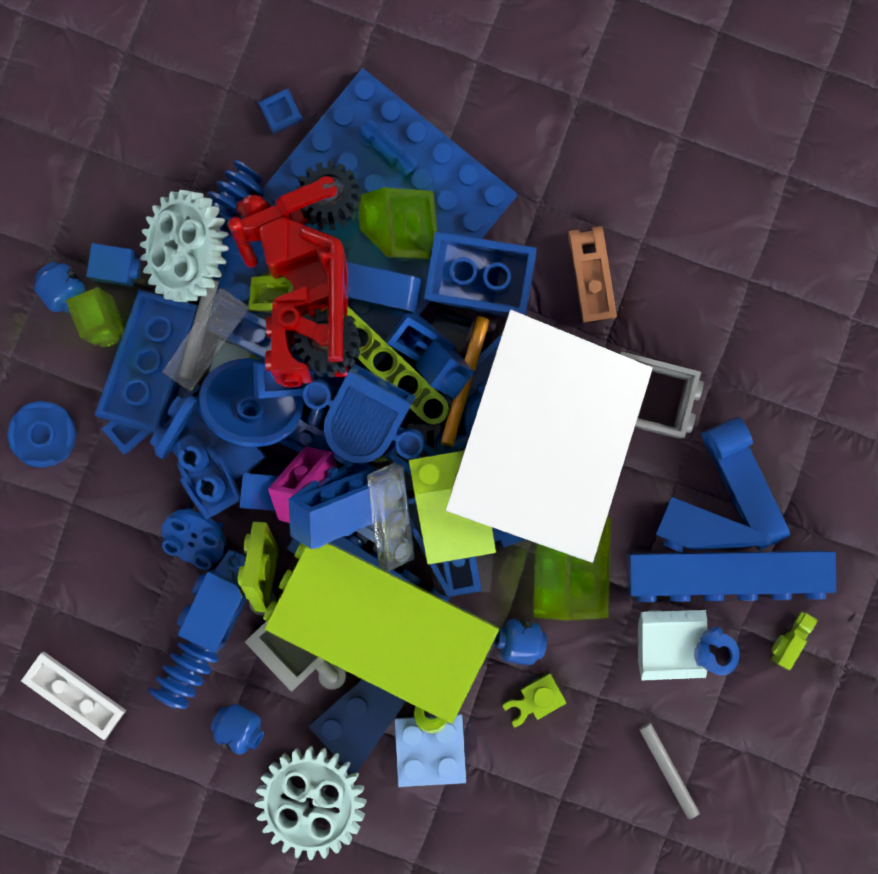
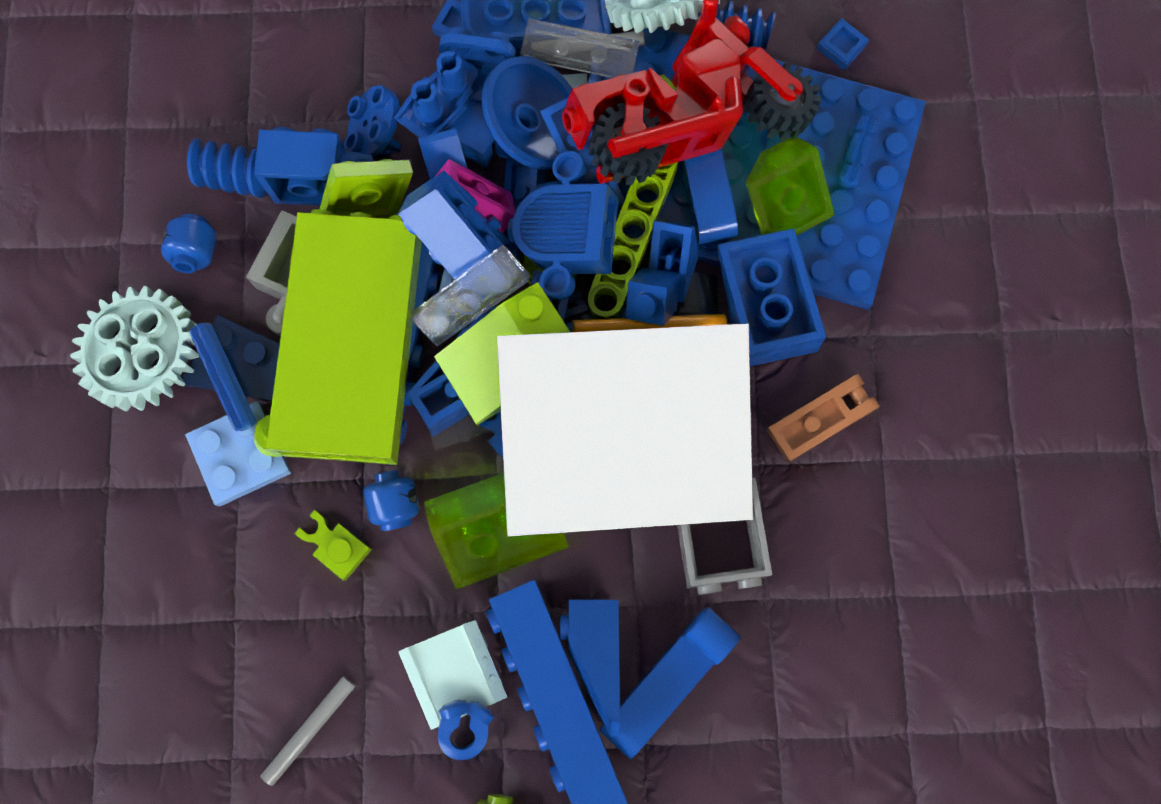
camera: 75 degrees right, 10 degrees down
white plate [21,652,126,740] -> none
none -> blue axle [189,322,256,431]

